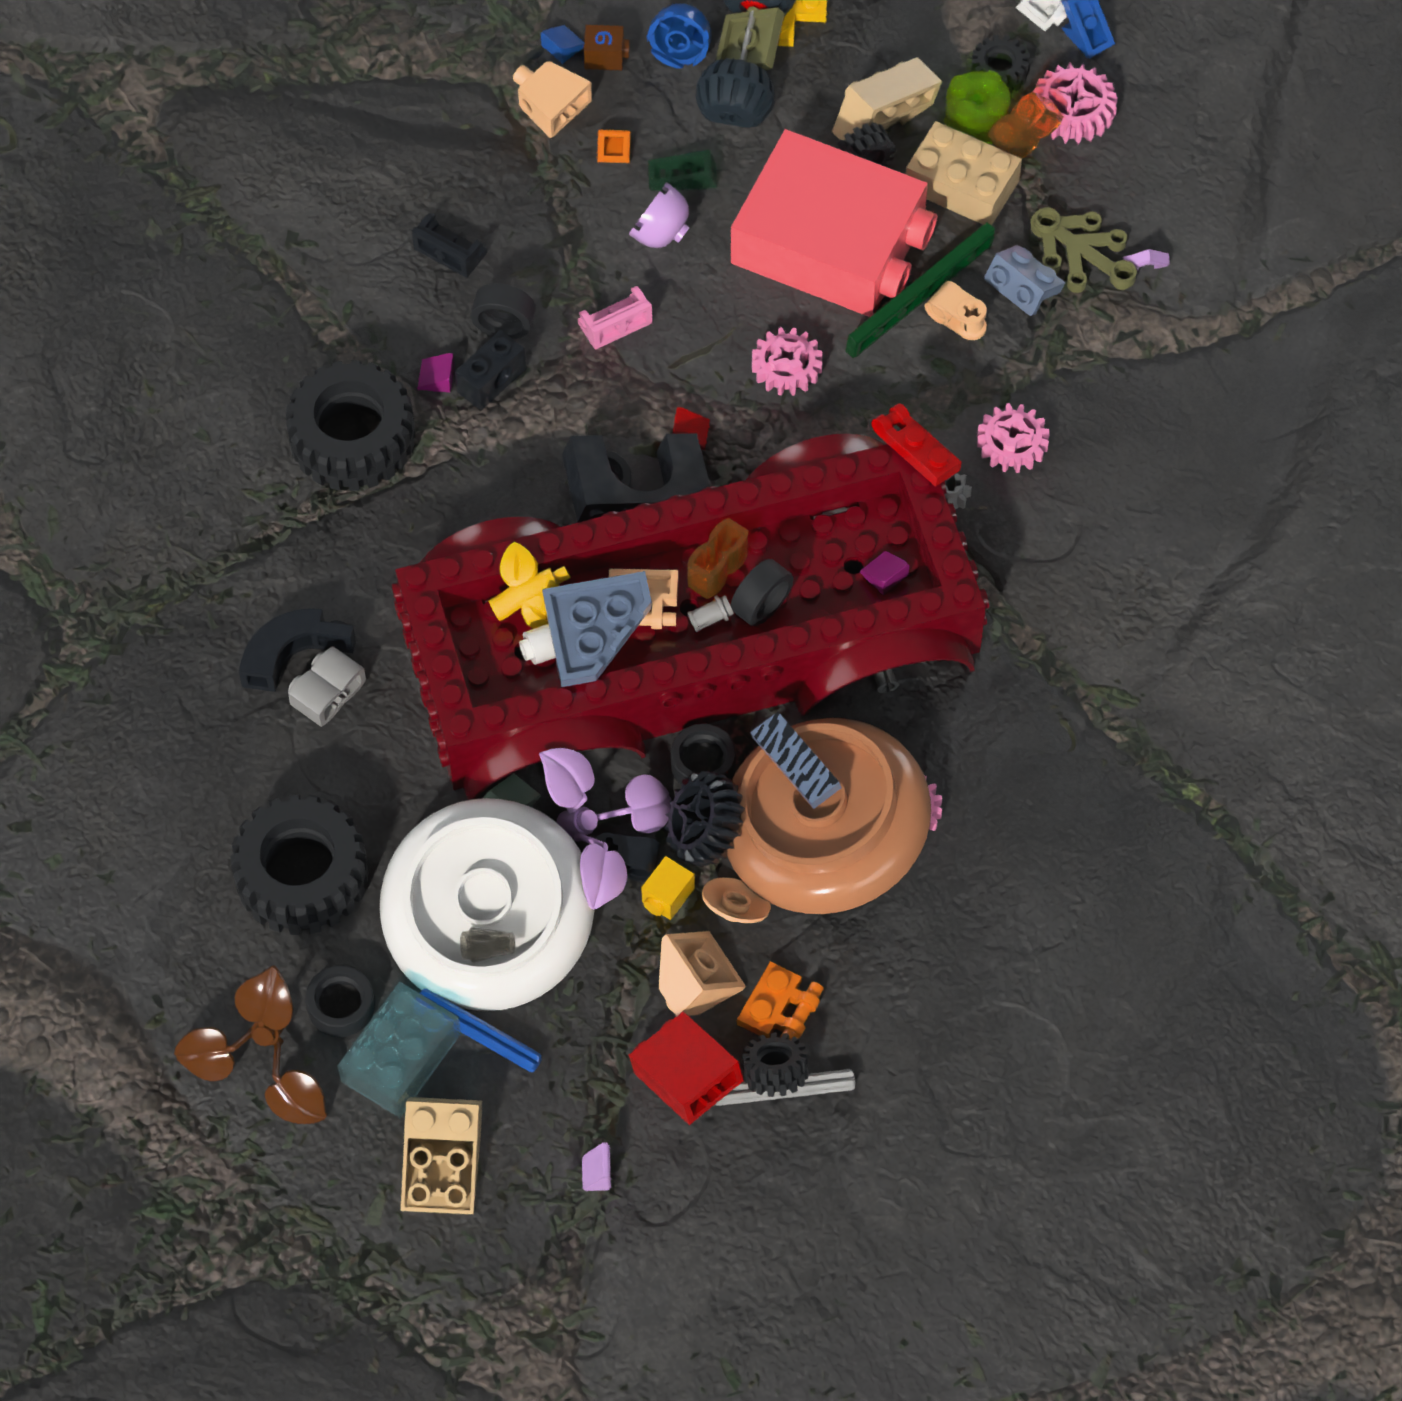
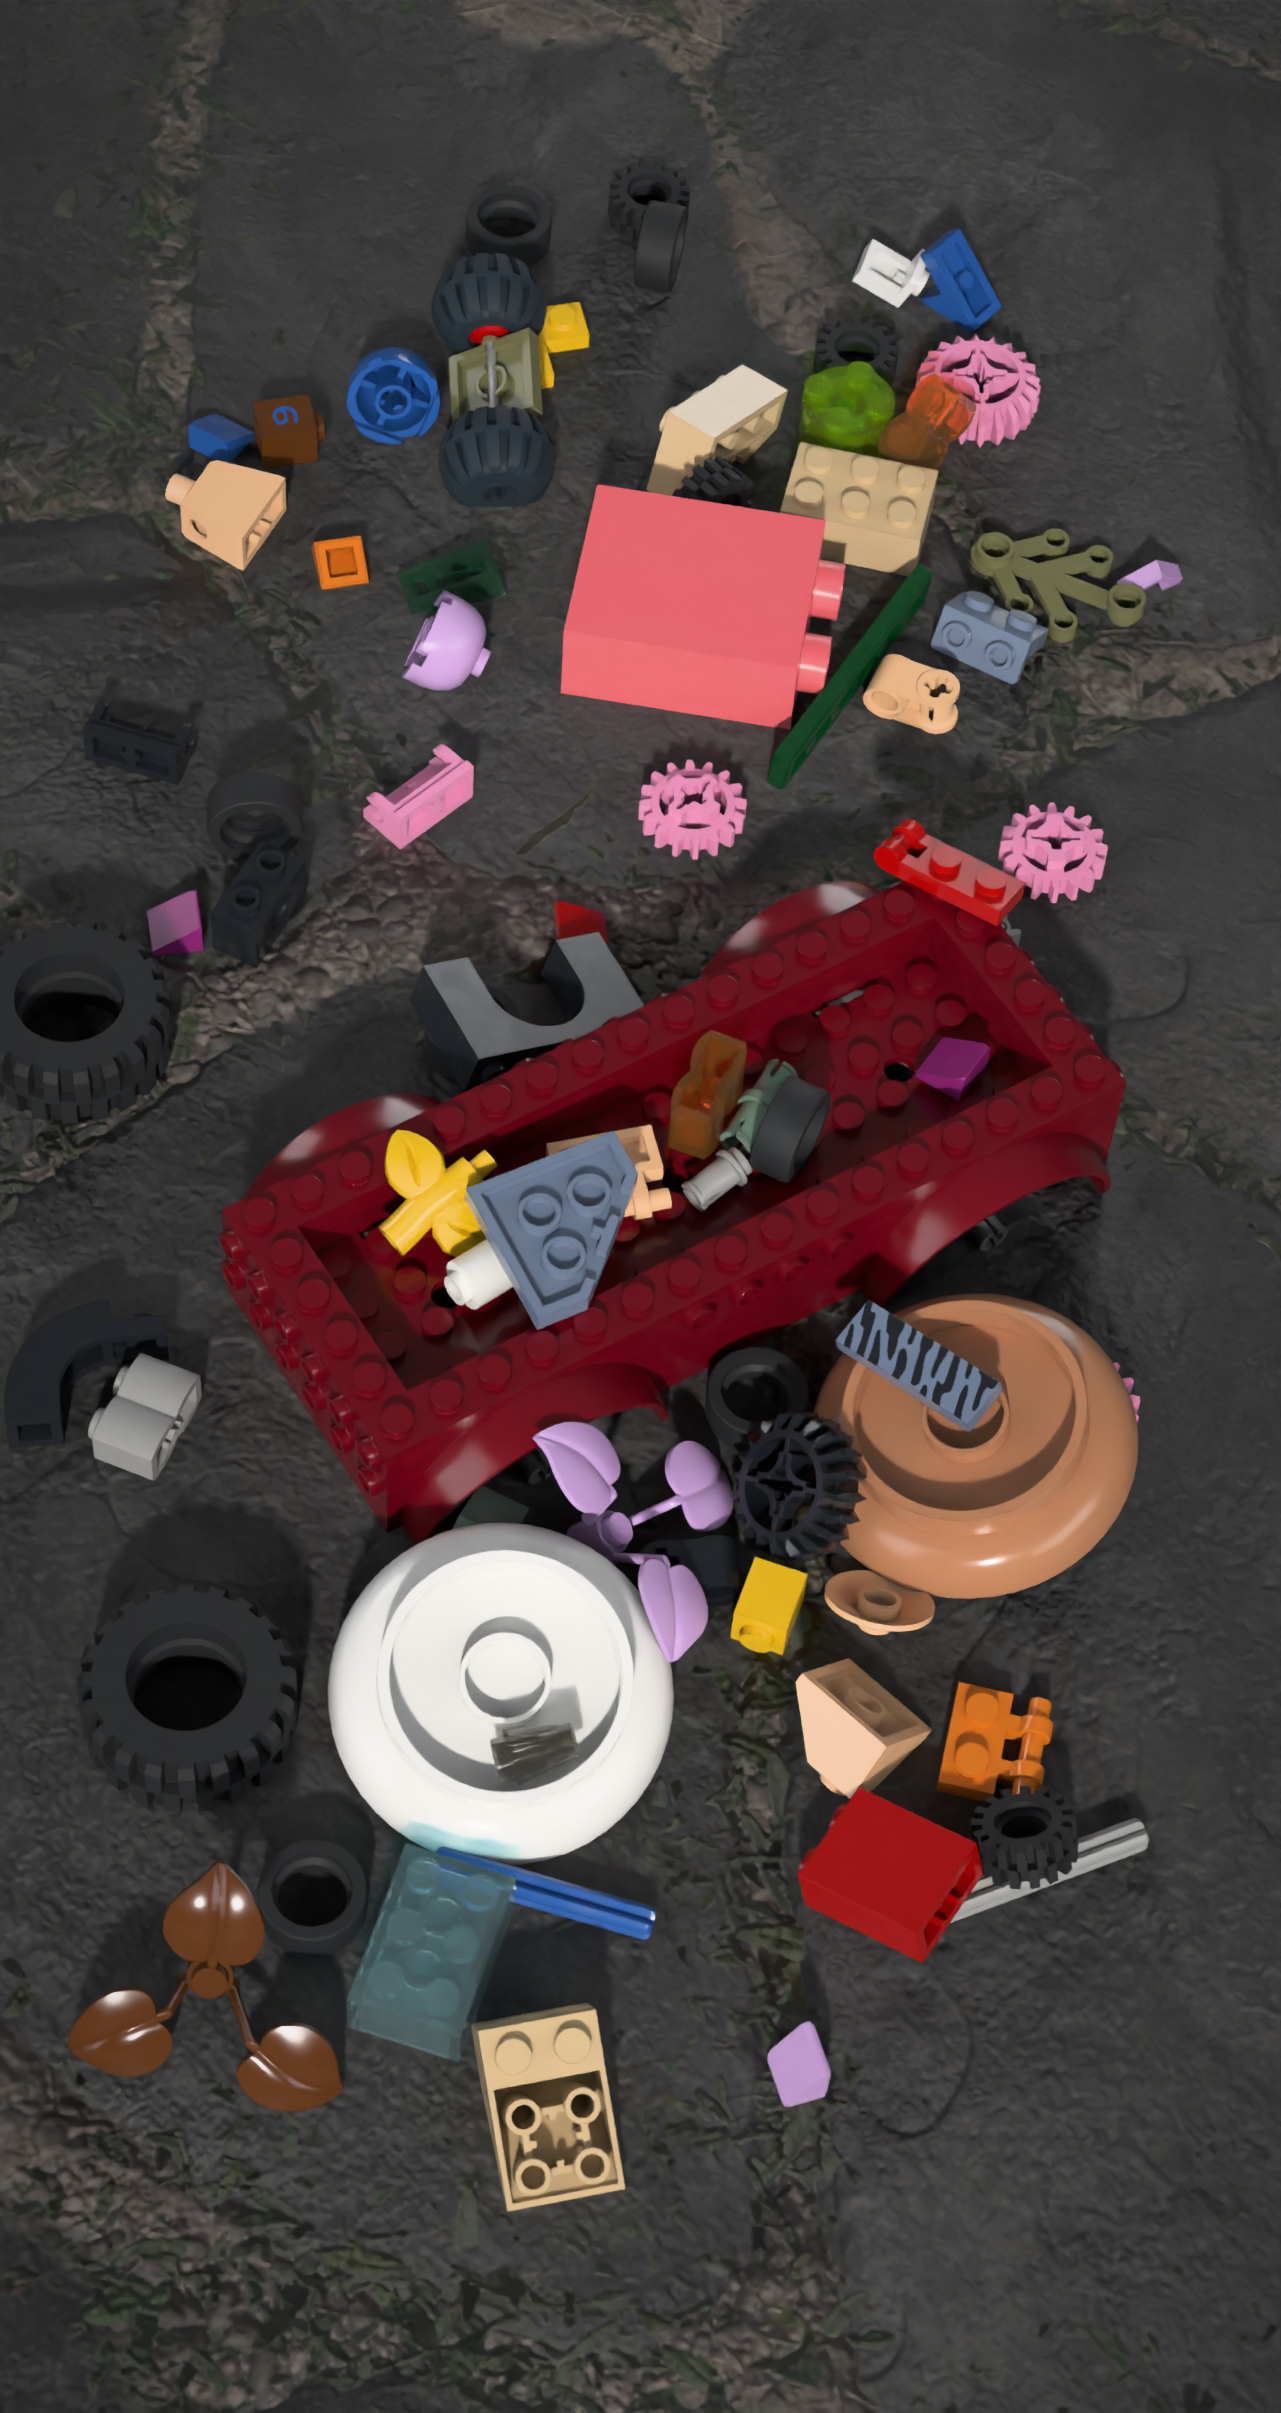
camera: 20 degrees left, 5 degrees down
none -> sand green pin [719,1059,798,1156]

